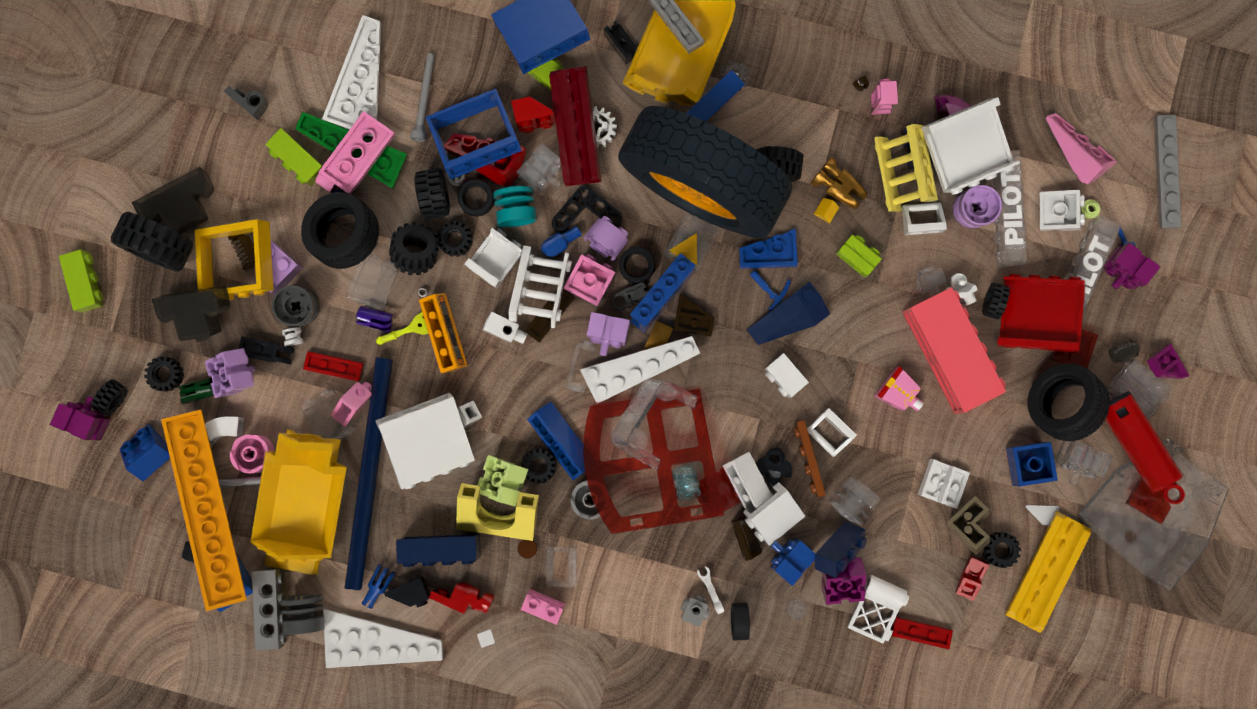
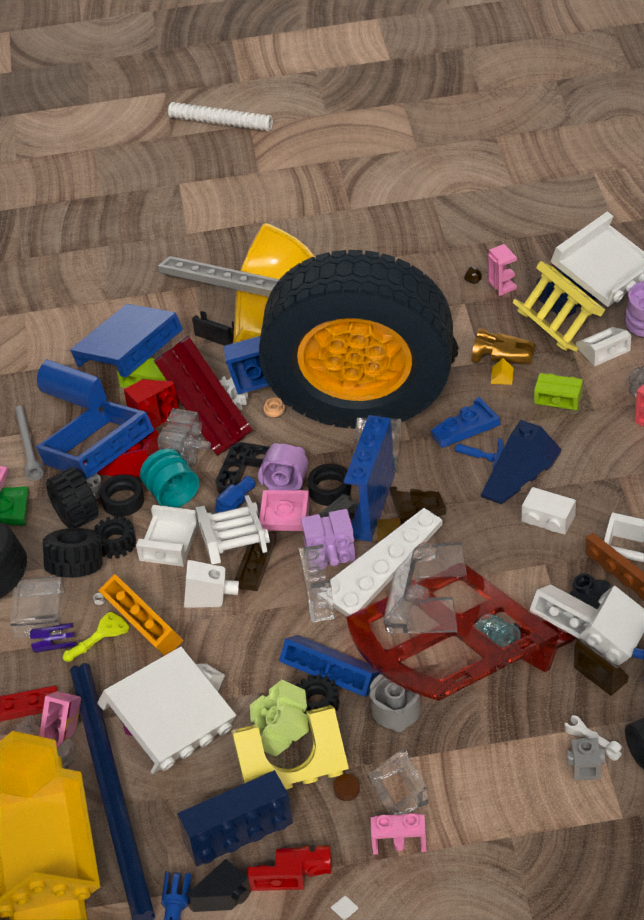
camera: 20 degrees left, 40 degrees down
none -> blue brick [37,359,107,411]
none -> blue brick [224,336,269,395]

